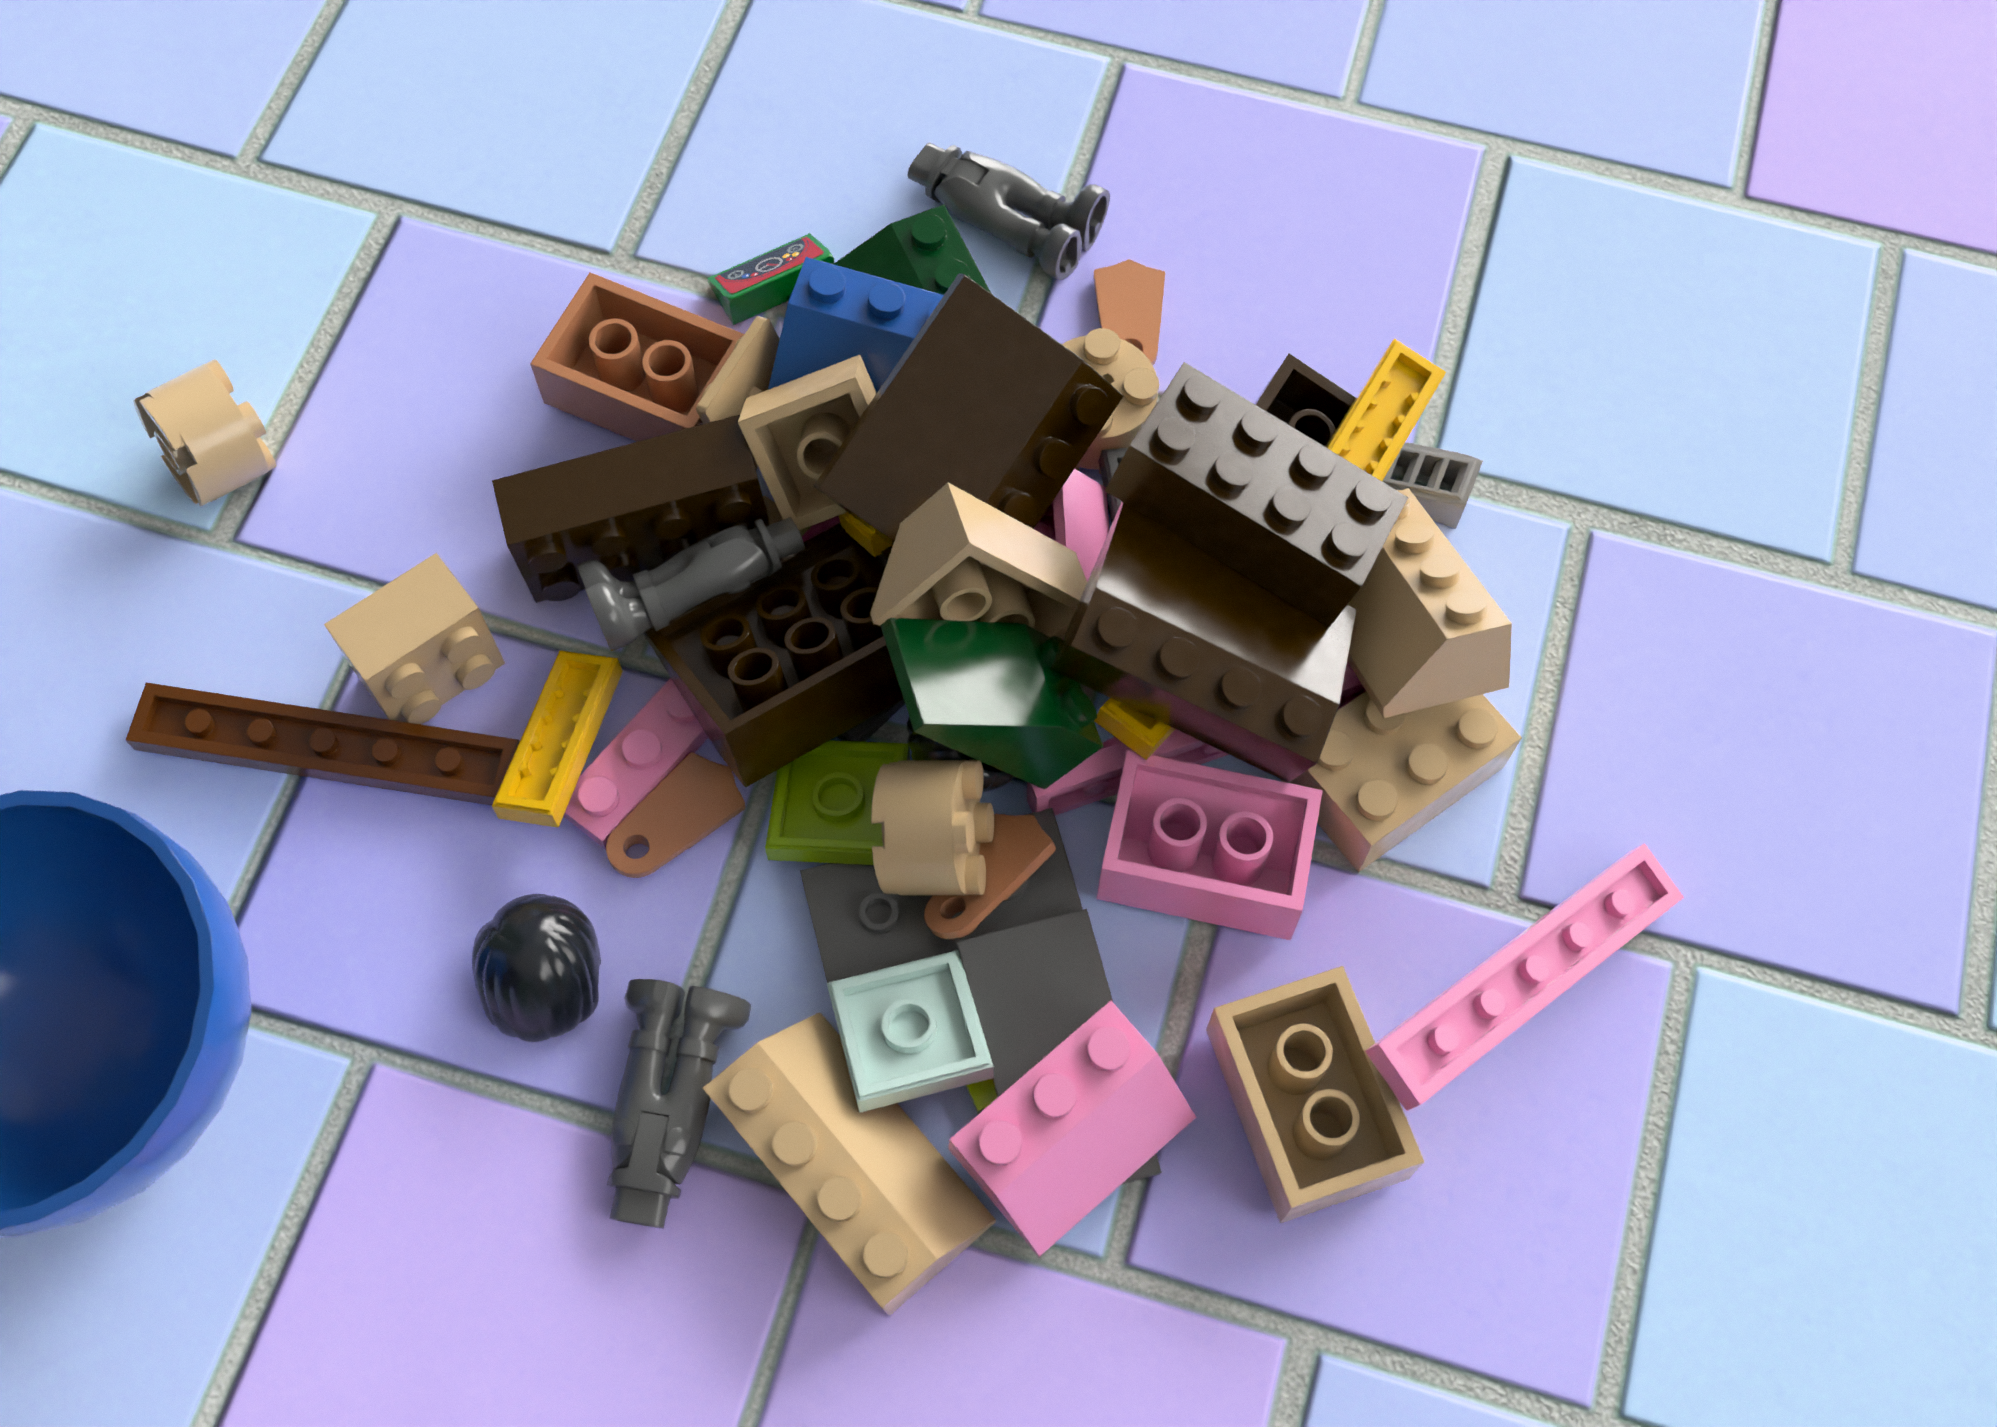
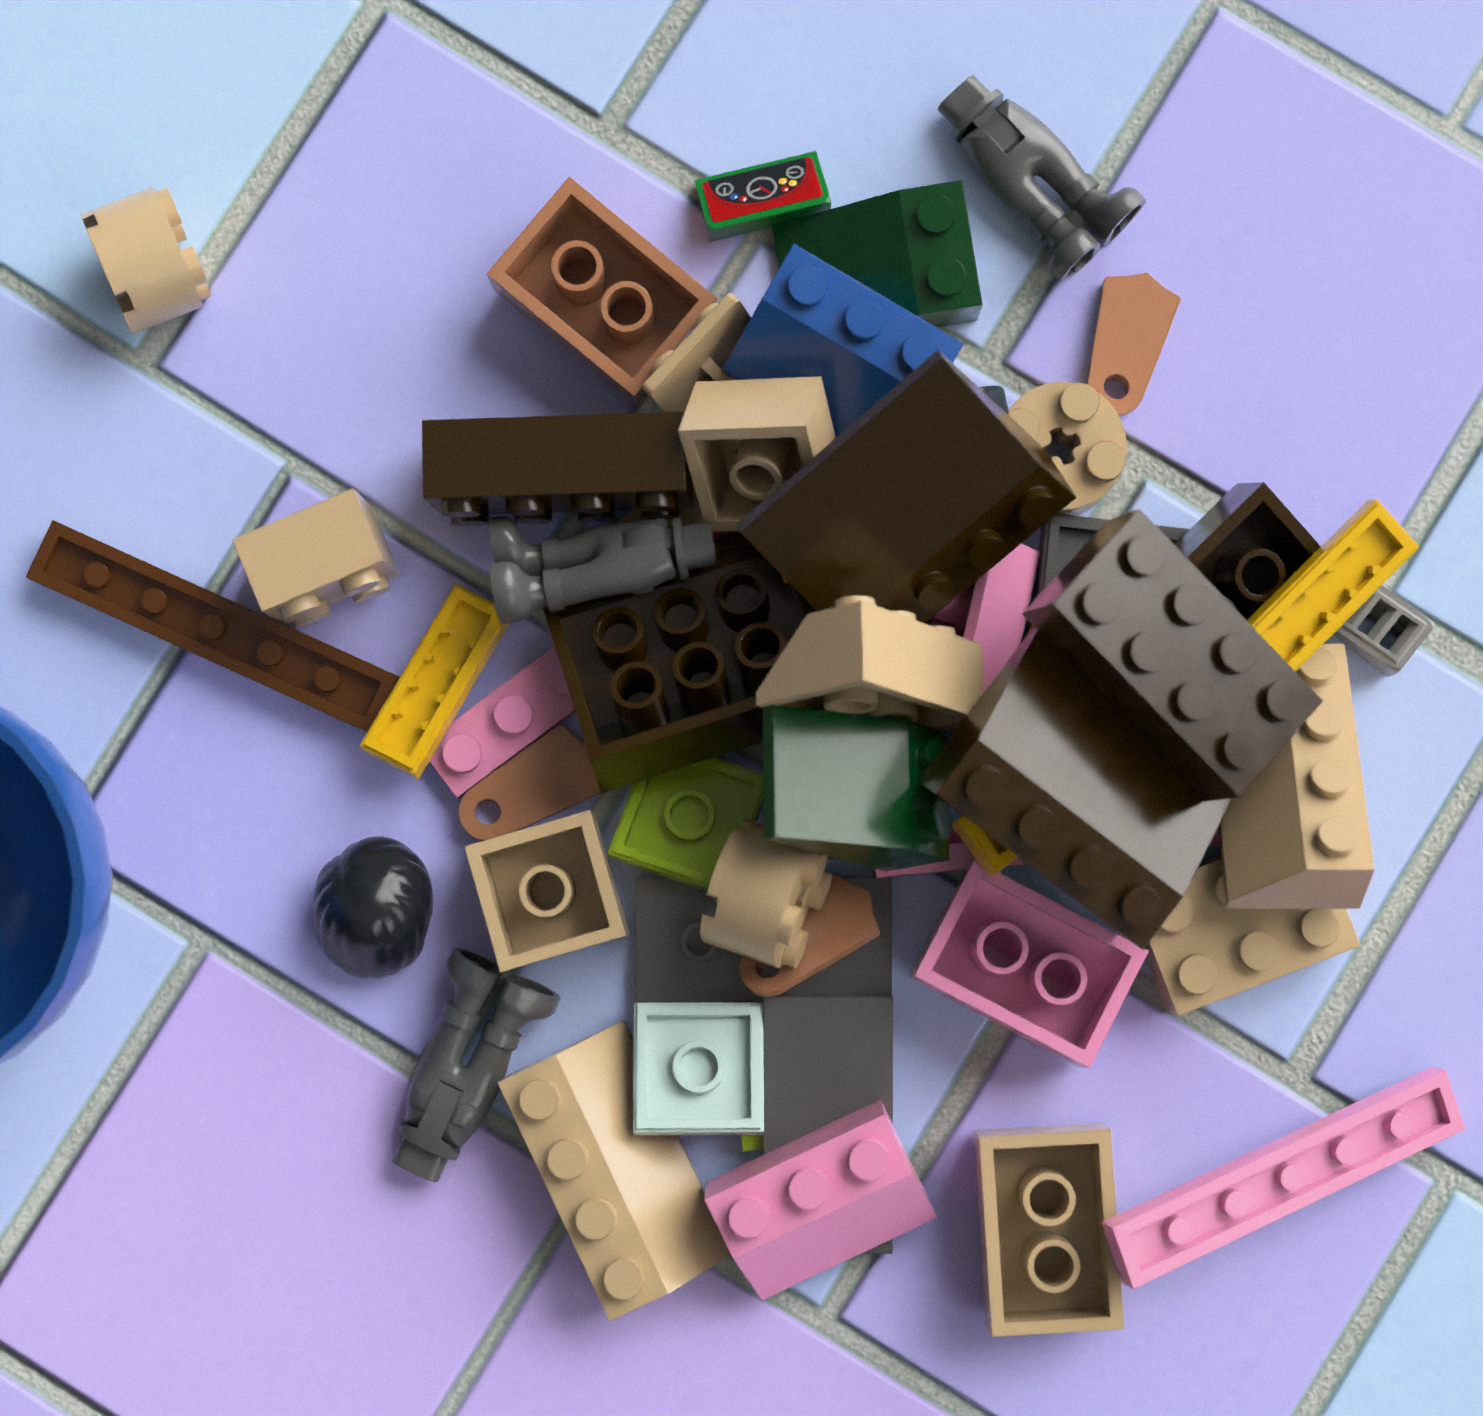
camera: 25 degrees right, 20 degrees up
none -> tan brick [464,810,630,972]

